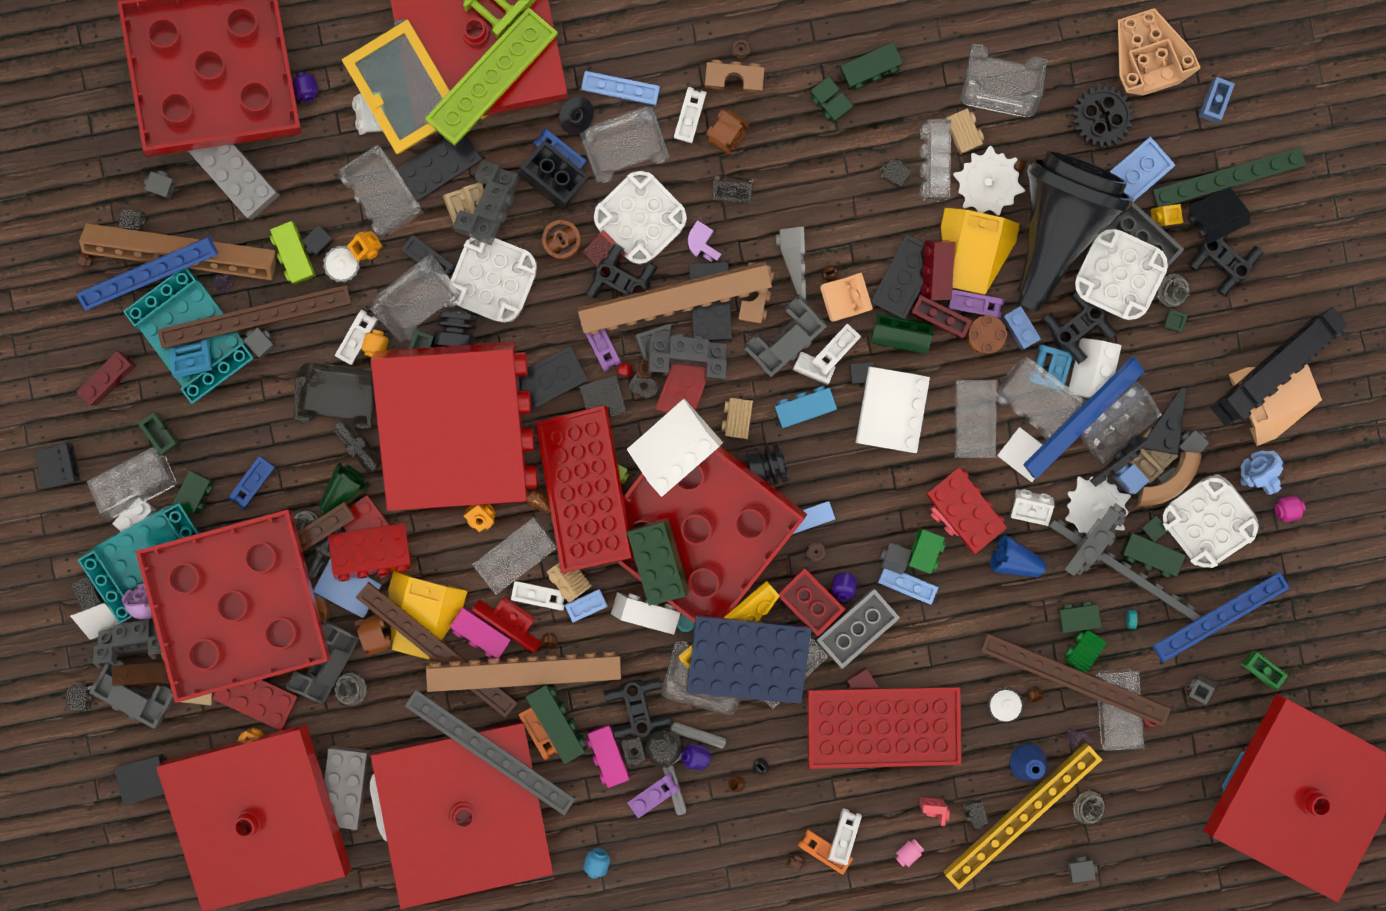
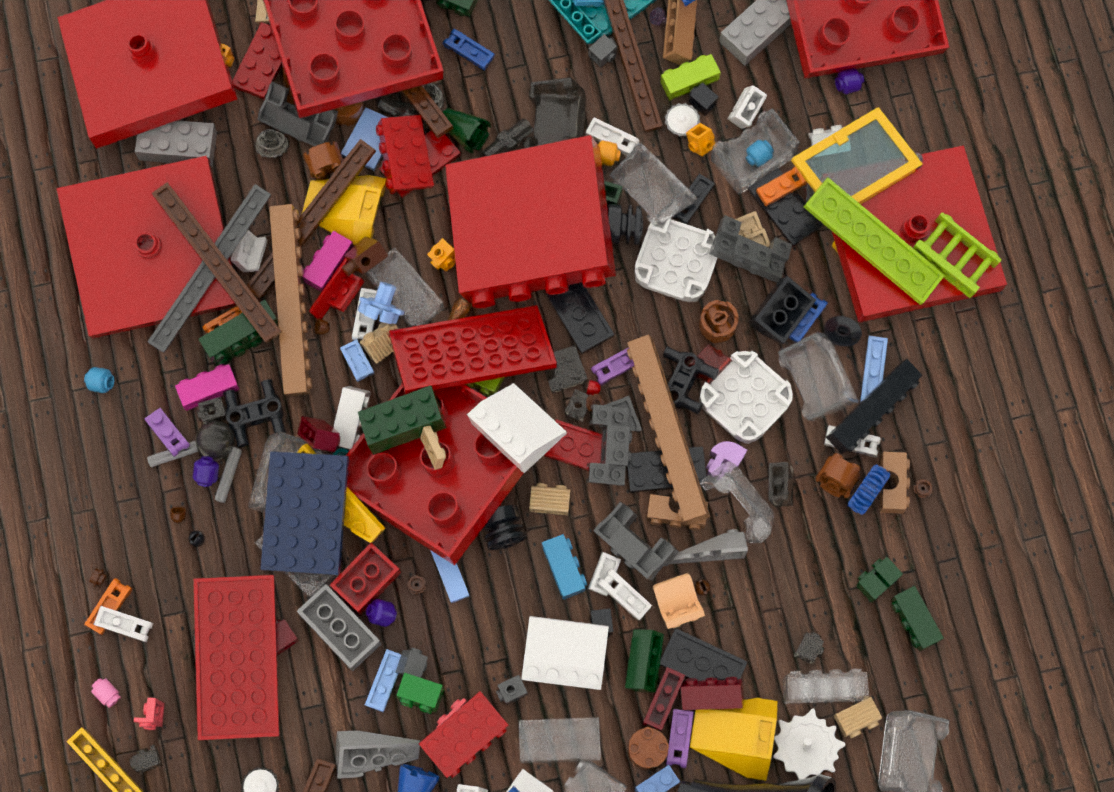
camera: 85 degrees right, 15 degrees down
none -> reddish brown plate [152,182,282,343]
none -> white bracket [231,230,268,272]
none -> dark red brick [297,416,341,452]
none -> light grey wedge [336,731,420,779]
none -> reddish brown torso [342,237,389,276]
none -> light blue piece [357,282,405,324]
none -> tan plate [420,426,446,470]
none -> dark grey brick [496,675,528,705]
none -> clear windscreen [700,462,775,543]
none -> white brick [727,86,767,129]
none -> dark azure head [745,140,774,167]
none -> orange plate [756,167,808,206]
none -> black brick [826,359,923,454]
none -> blue gear [848,465,890,515]

